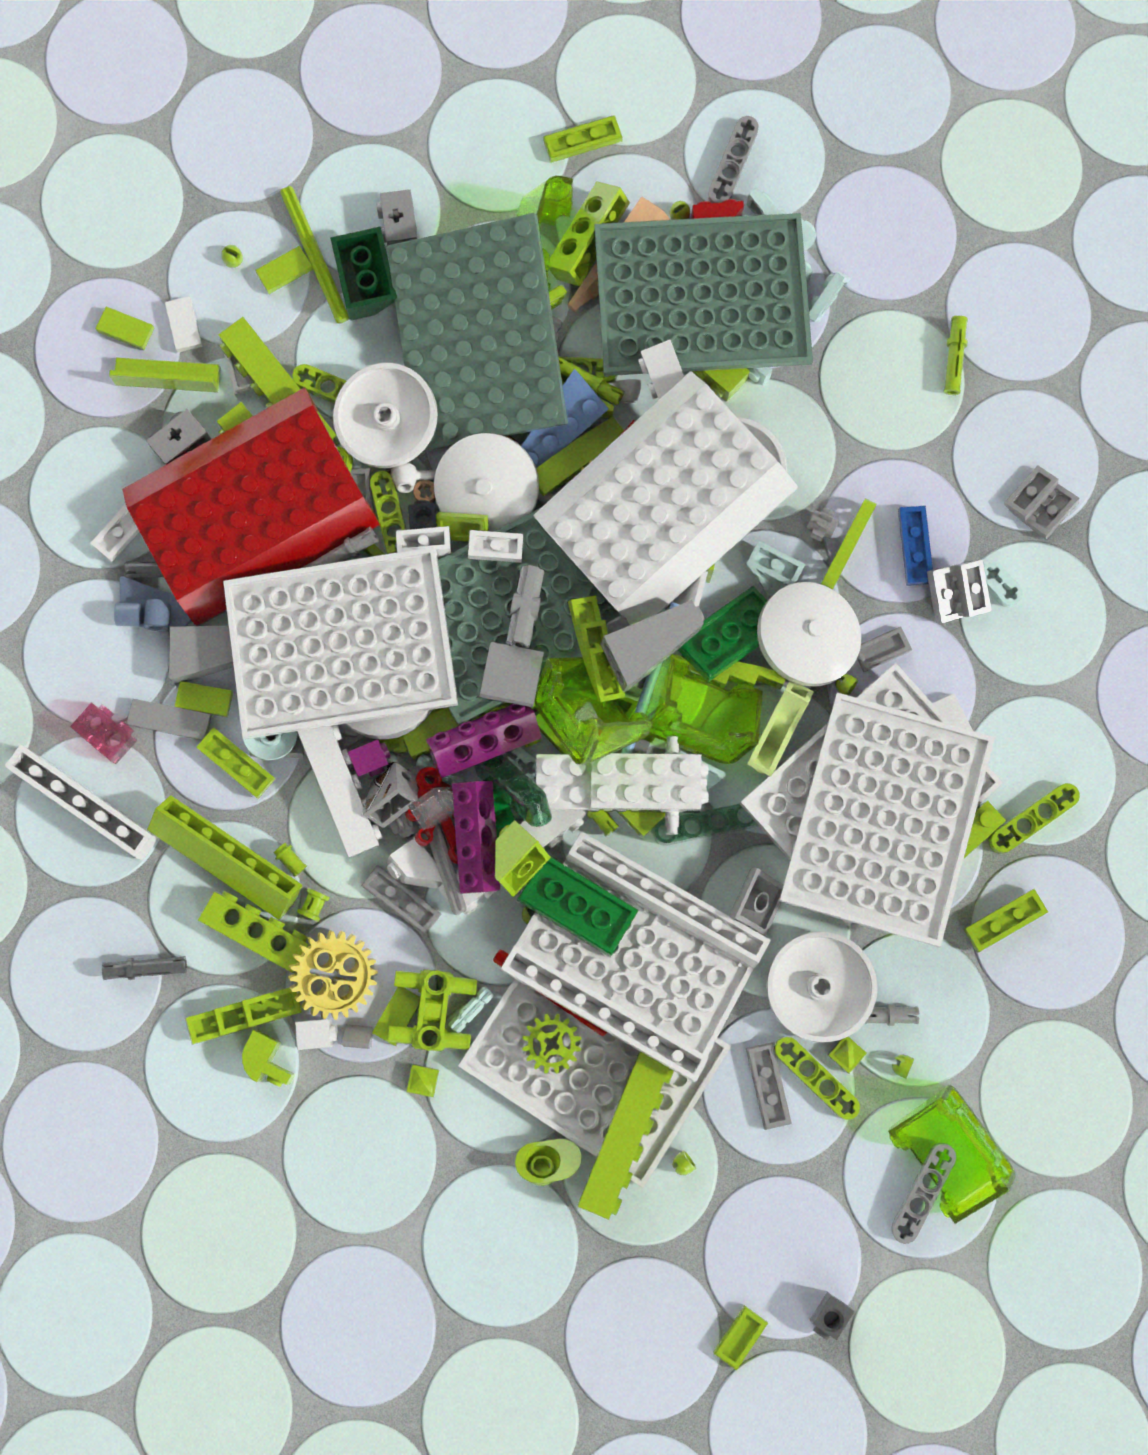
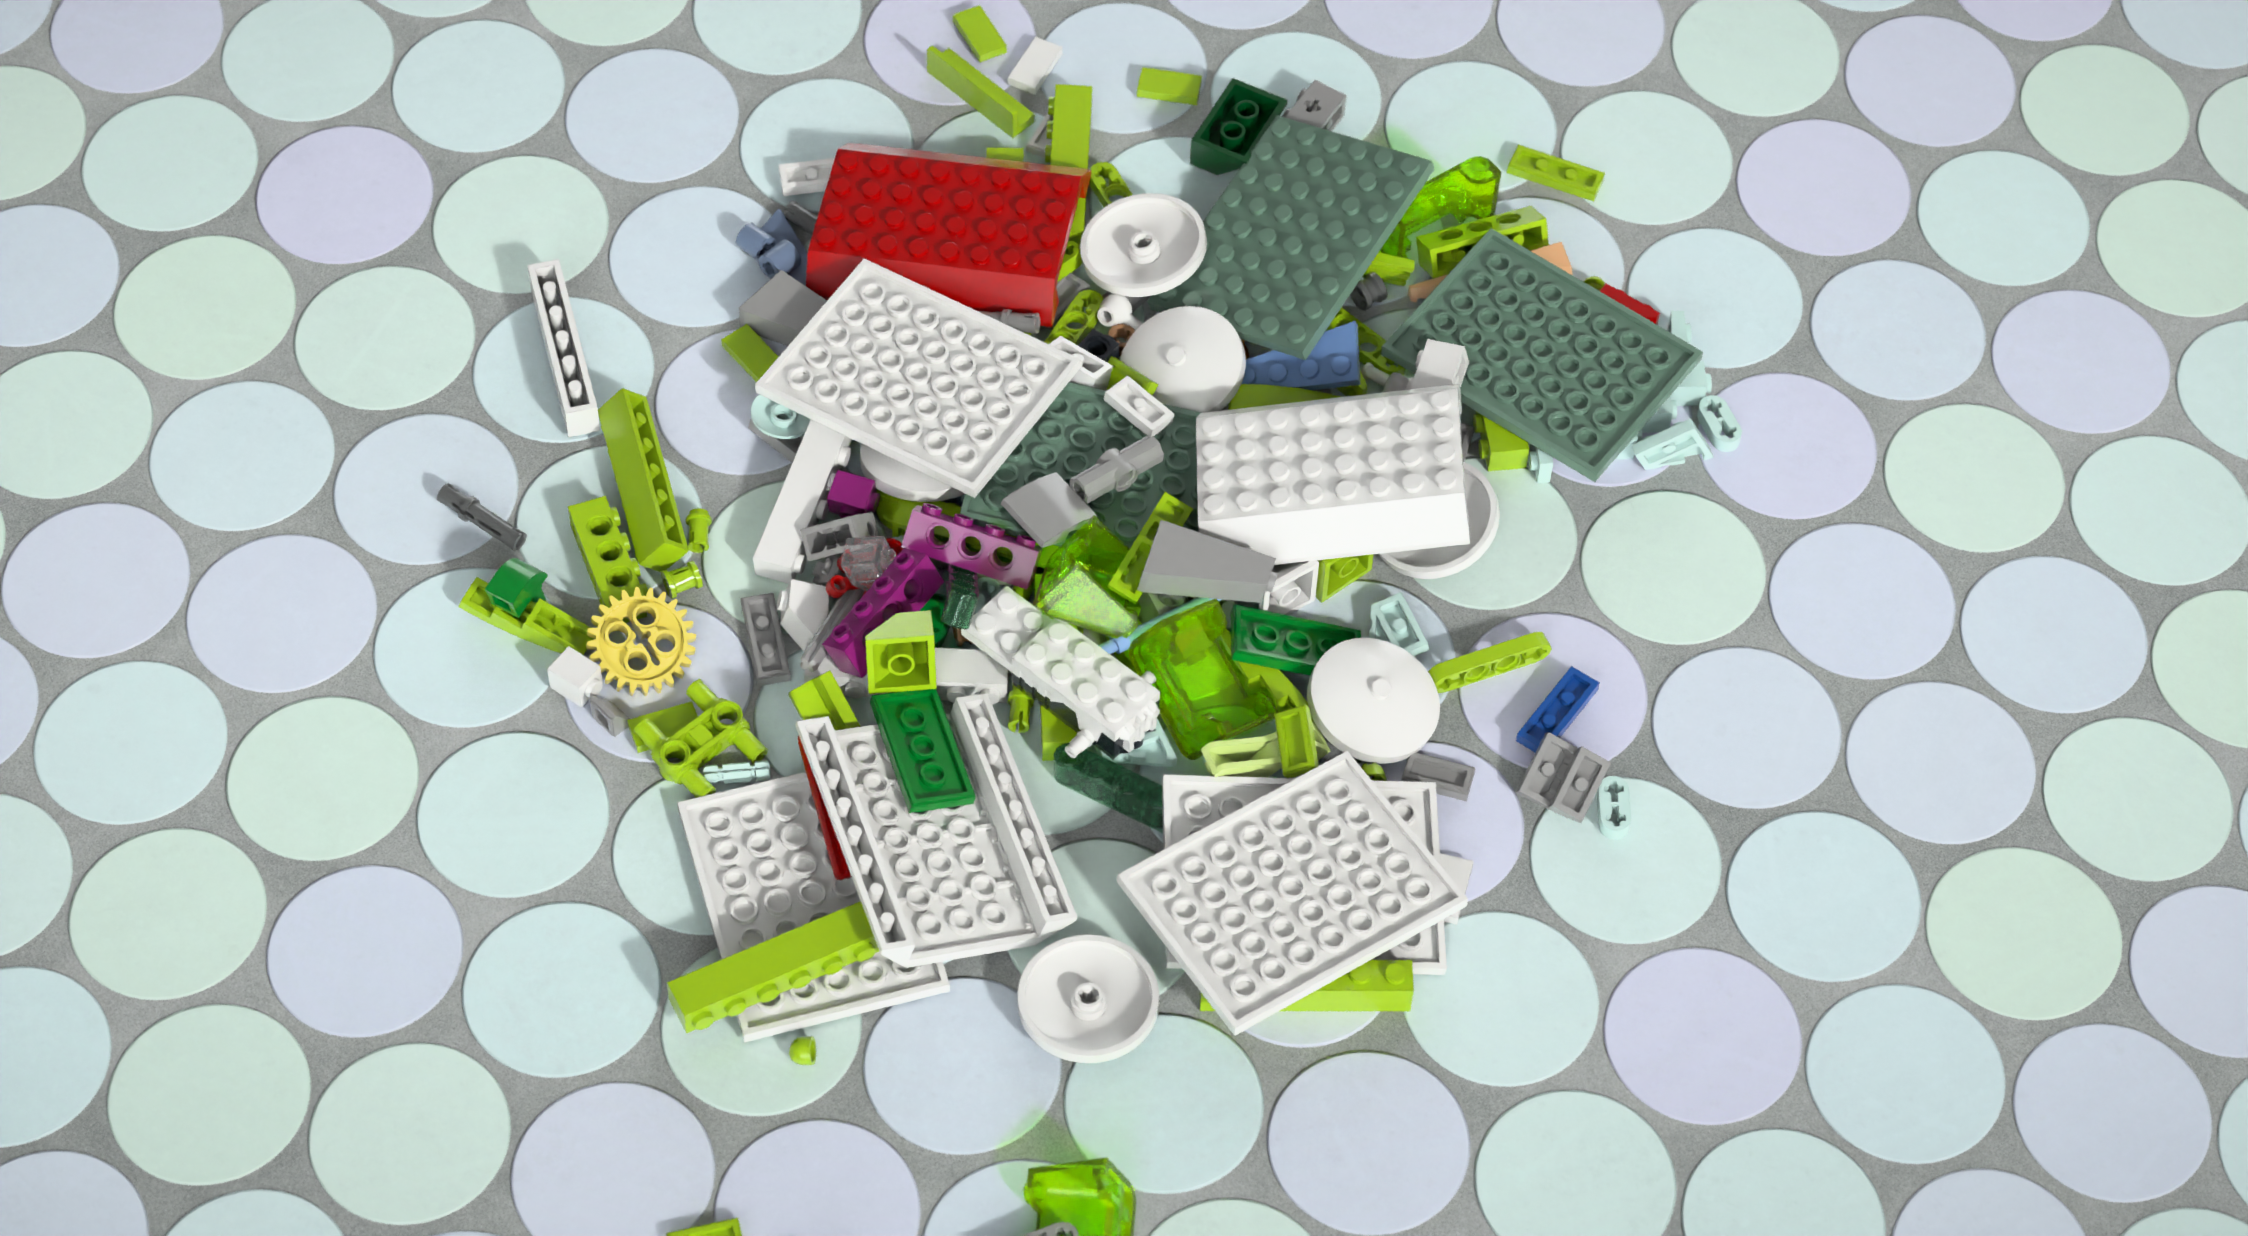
camera: 40 degrees right, 25 degrees down
clear pink brick [70,702,137,764] -> none
light grey tile [126,699,212,740] -> none
light grey brick [146,409,211,465] -> none
lime plate [196,727,276,799] -> none
lime hinge [221,245,243,268] -> none
lime brick [242,1030,295,1087] -> none
lime axle [280,186,349,324] -> none
lime tile [407,1065,439,1097] -> none
lime piece [515,1139,582,1186] -> none
lime gear [522,1014,581,1074] -> none
lime pin [558,356,625,406] -> none
light grey beam [708,116,759,203] -> none
light grey slope [729,867,783,936] -> none
light grey tile [746,1042,792,1130] -> none
lime beam [774,1037,860,1120] -> none
light grey gear [807,507,839,542] -> none
lime tile [828,1037,867,1074] -> none
light grey pin [864,1004,919,1026] -> none
lime hinge [892,1054,914,1079] -> none
lime pin [944,315,968,395] -> none
lime plate [963,889,1048,953] -> none
lime beam [989,783,1080,854] -> none
light grey slope [1004,465,1080,540] -> none
none -> green brick [485,558,548,618]
none -> lime panel [788,671,861,731]
none -> lime tile [1274,704,1319,778]
none -> light aqua beam [1697,395,1742,452]

